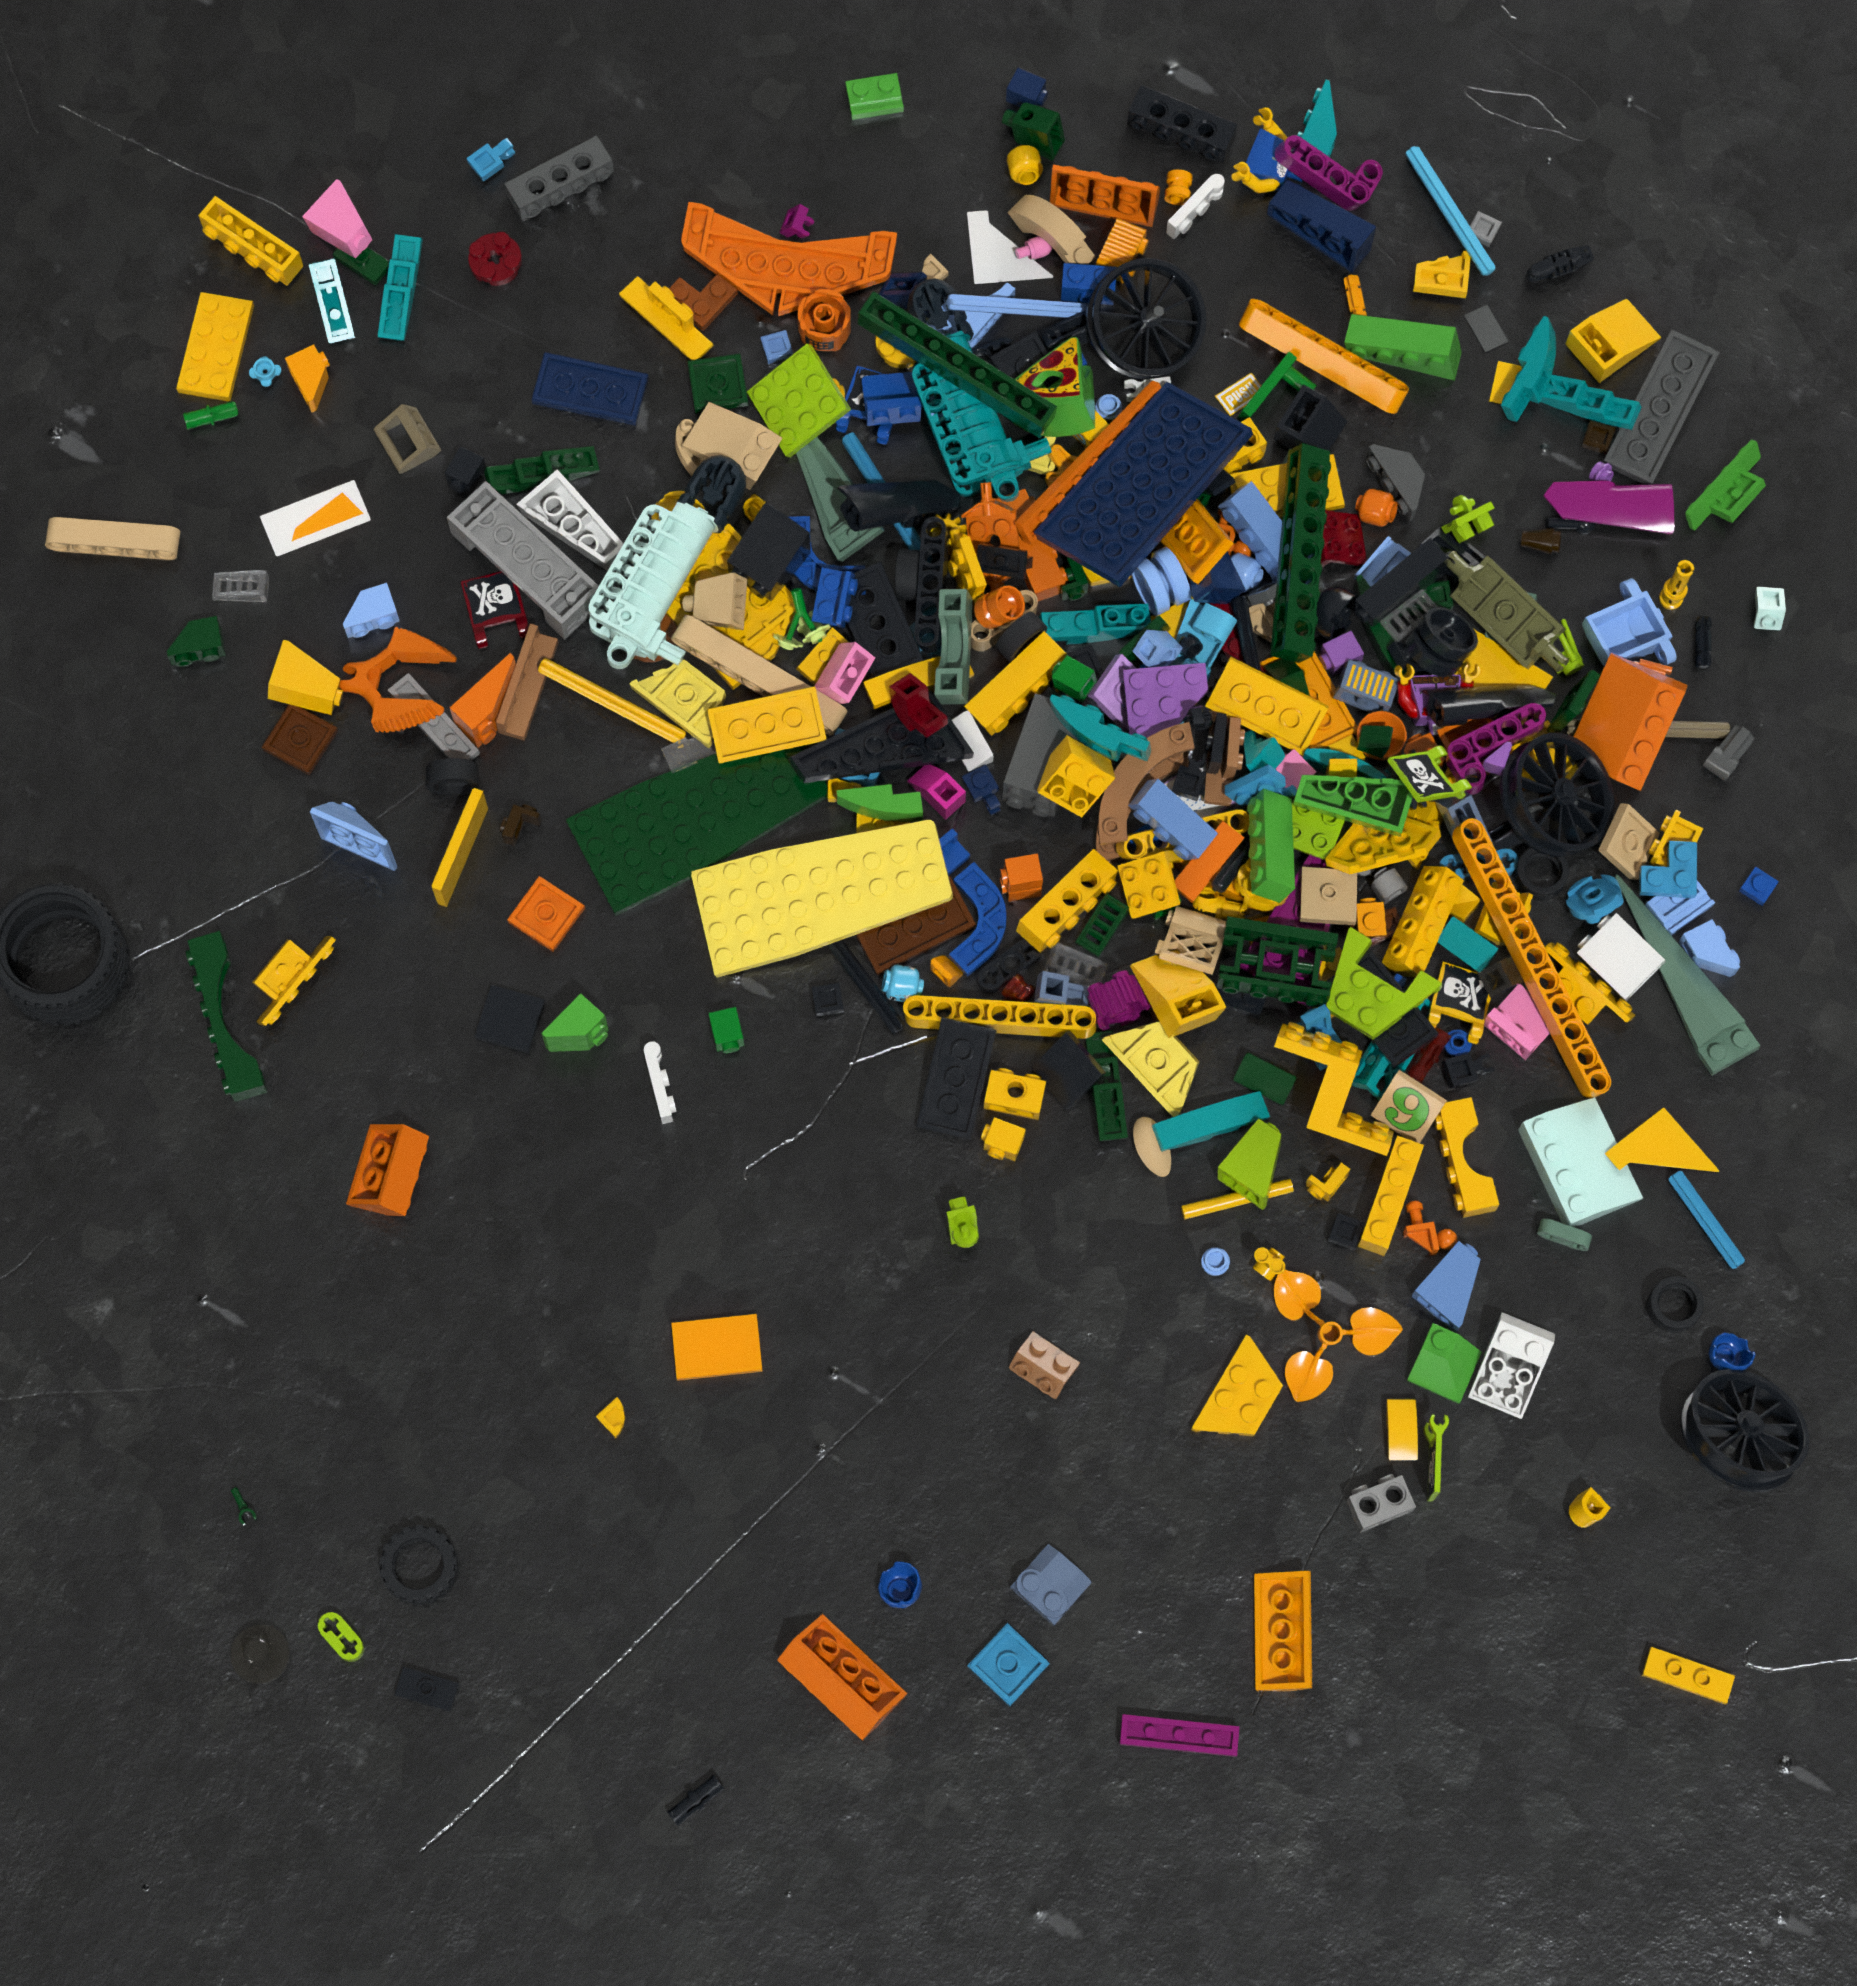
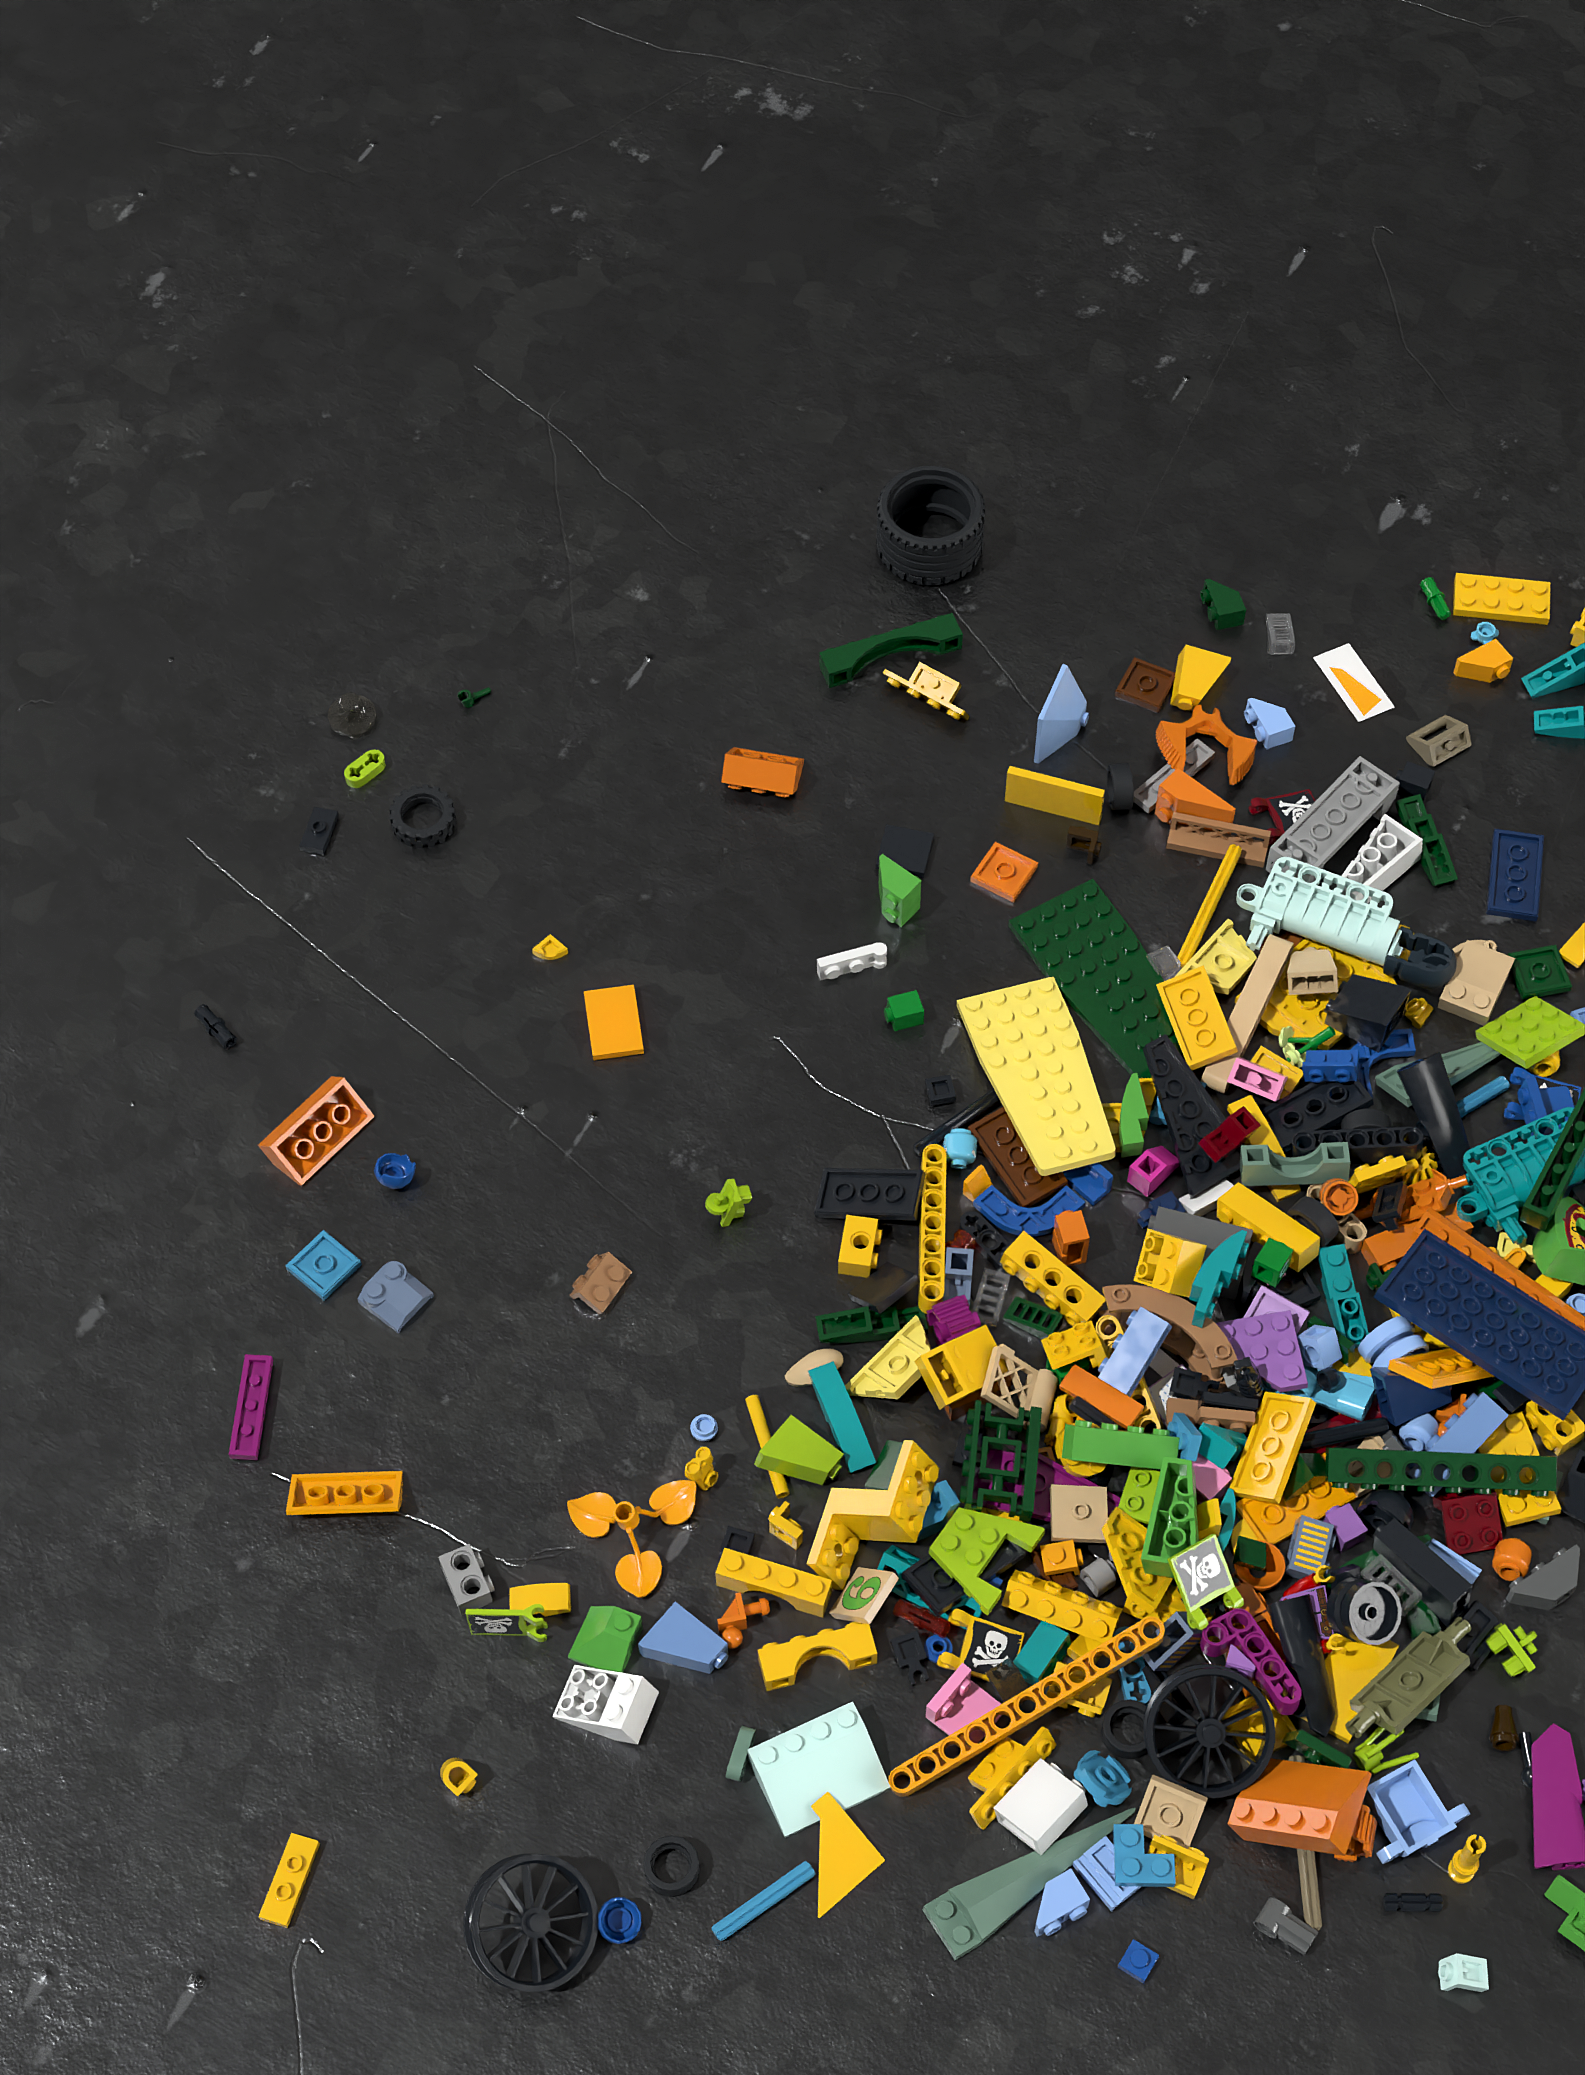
camera: 90 degrees right, 15 degrees down
tan beam [45,517,180,560] -> none
yellow brick [981,1117,1026,1161] -> none
yellow wing [1191,1334,1283,1436] -> none

